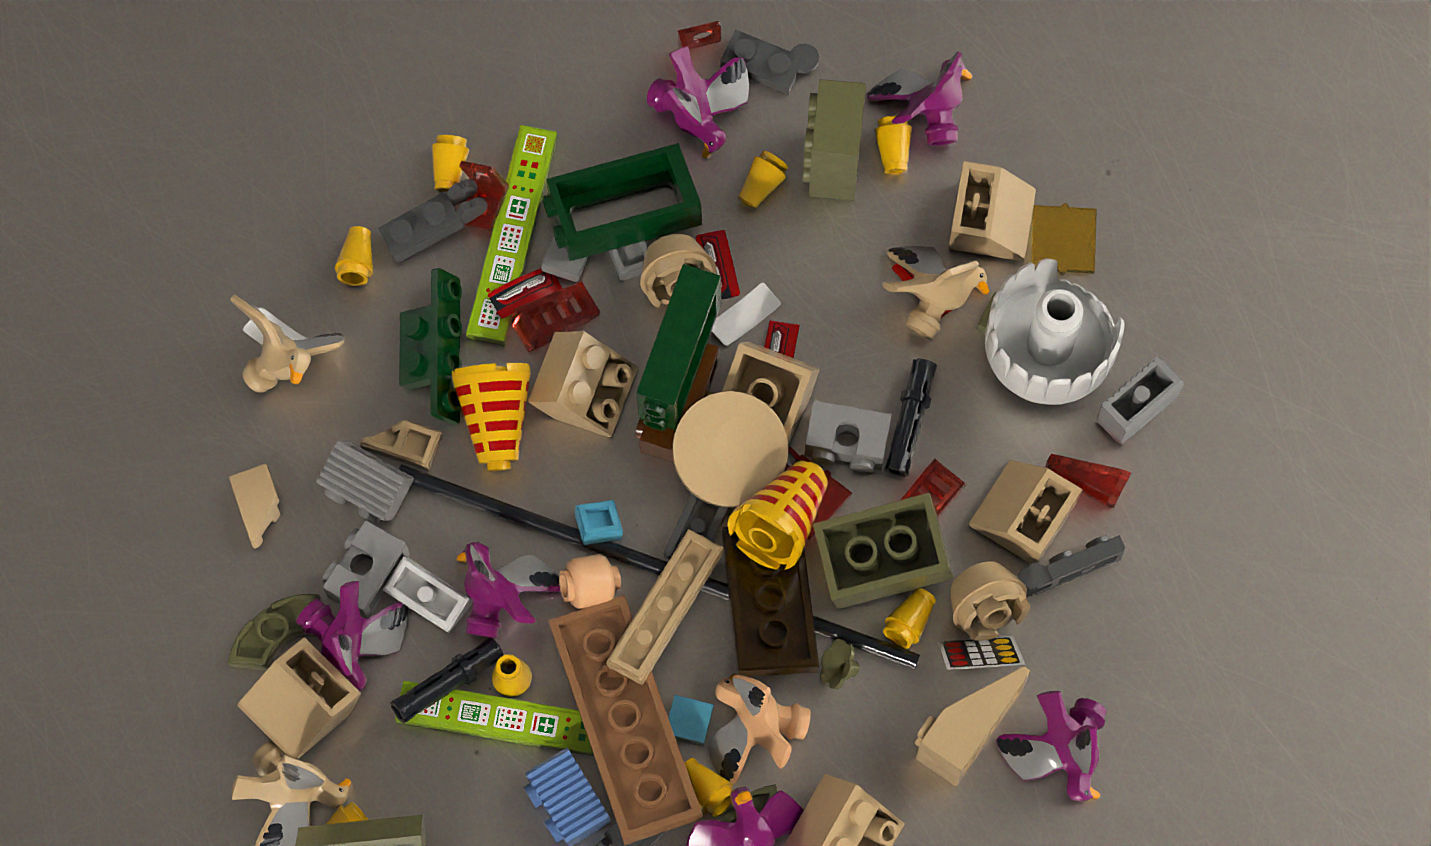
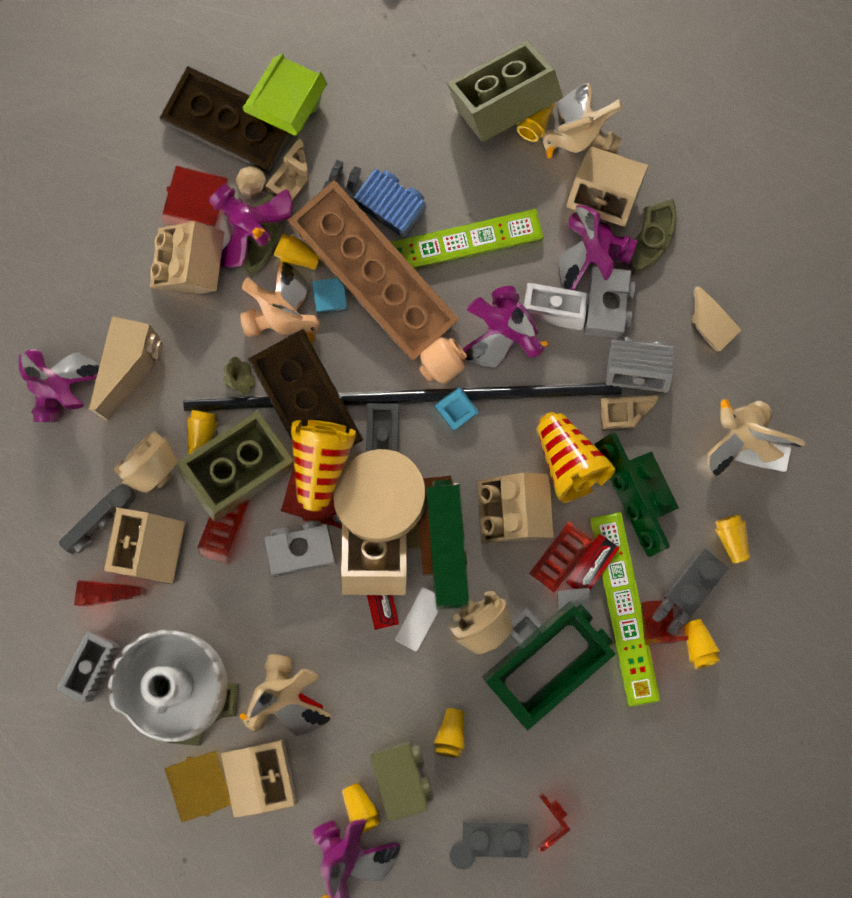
camera: 160 degrees right, 10 degrees up
black pin [390,637,504,724] -> none
yellow cone [492,654,532,697] -> none
tan tile [606,529,724,685] -> none
magenta animal [647,47,749,158] -> none
red sticker [695,230,740,299] -> none
black pin [884,358,937,477] -> none
sticker [938,636,1025,670] -> none

